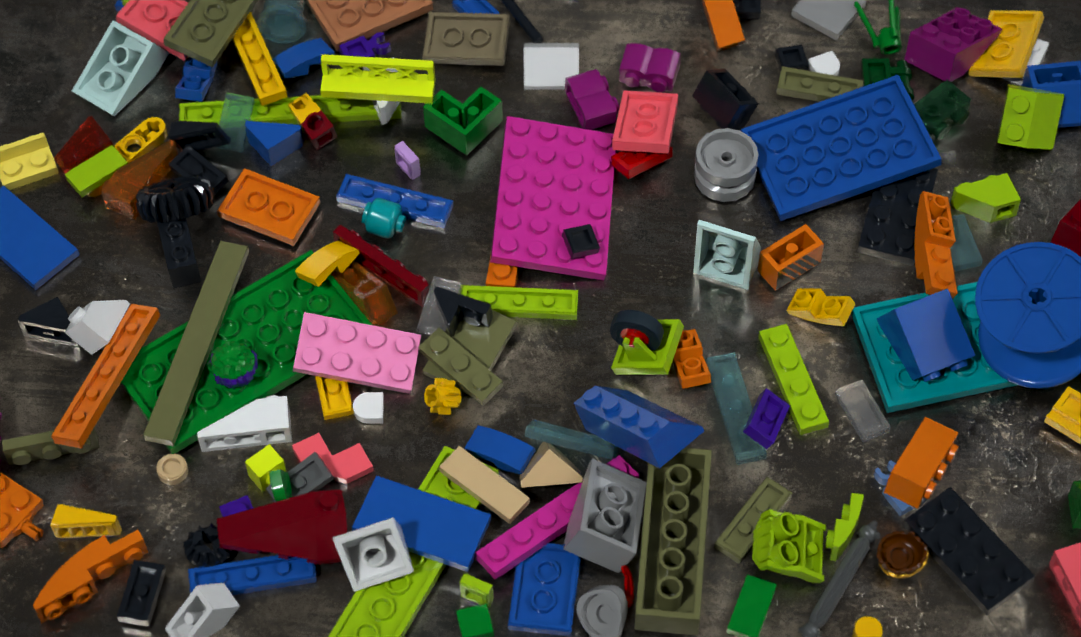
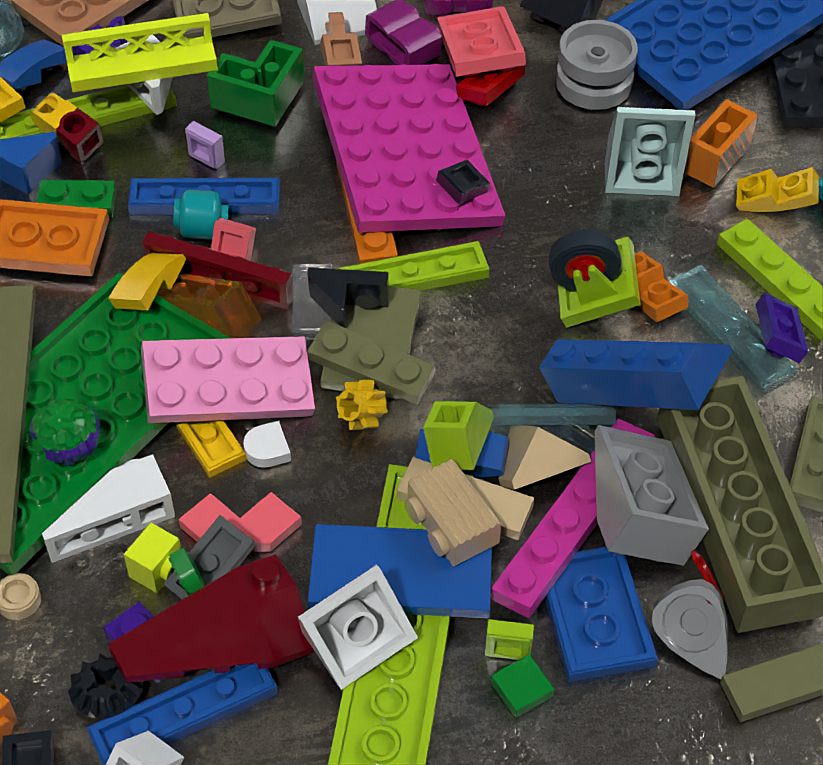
camera: 20 degrees left, 5 degrees down
none -> green plate [36,180,117,218]
none -> coral tile [211,218,256,261]
none -> nougat plate [320,12,362,66]
none -> tan brick [405,459,501,567]
none -> lime slope [423,401,494,470]

